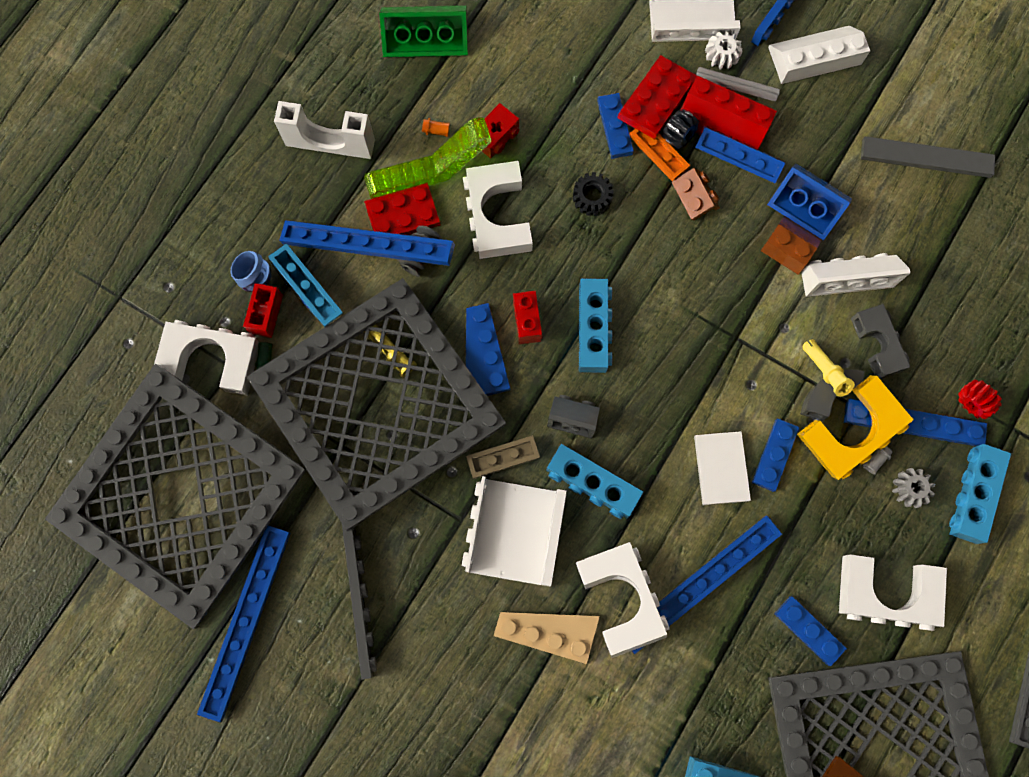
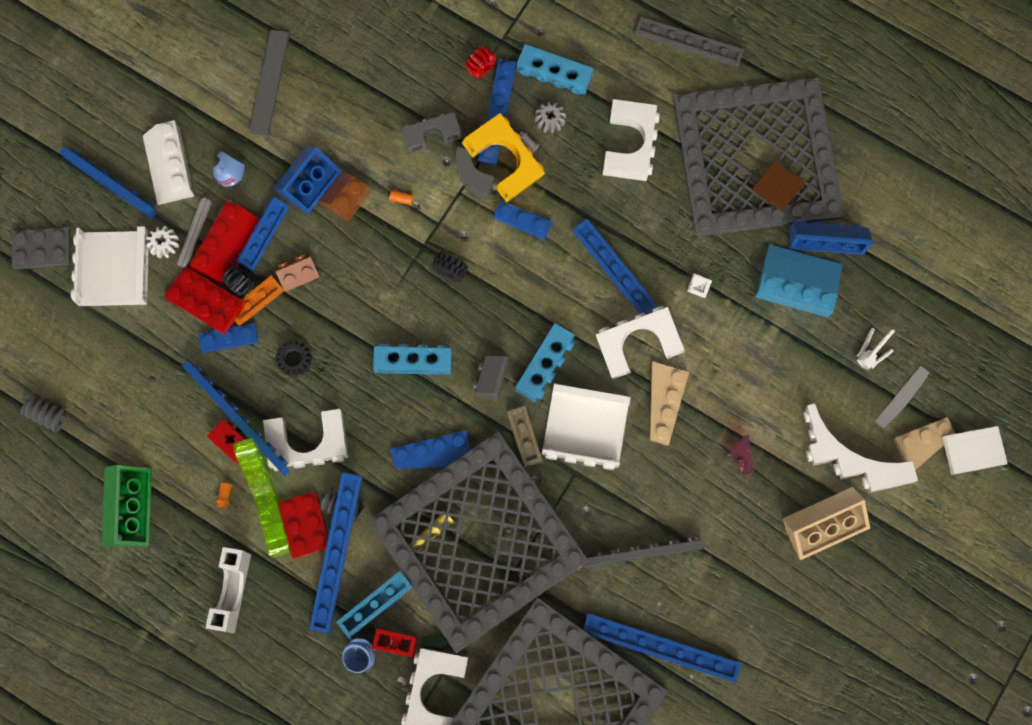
camera: 90 degrees left, 0 degrees up
red brick [513,291,542,344] -> none
white tile [694,431,751,505] -> none
blue plate [774,596,847,666] -> none
white slope [801,253,910,297] -> none
light yellow pin [803,339,855,397] -> none
none -> blue plate [182,361,290,477]
none -> medium blue helmet [213,151,246,187]
none -> orange pin [389,189,414,206]
none -> black tyre [431,252,468,282]
none -> white tile [687,274,712,298]
none -> clear pink slope [725,435,753,477]

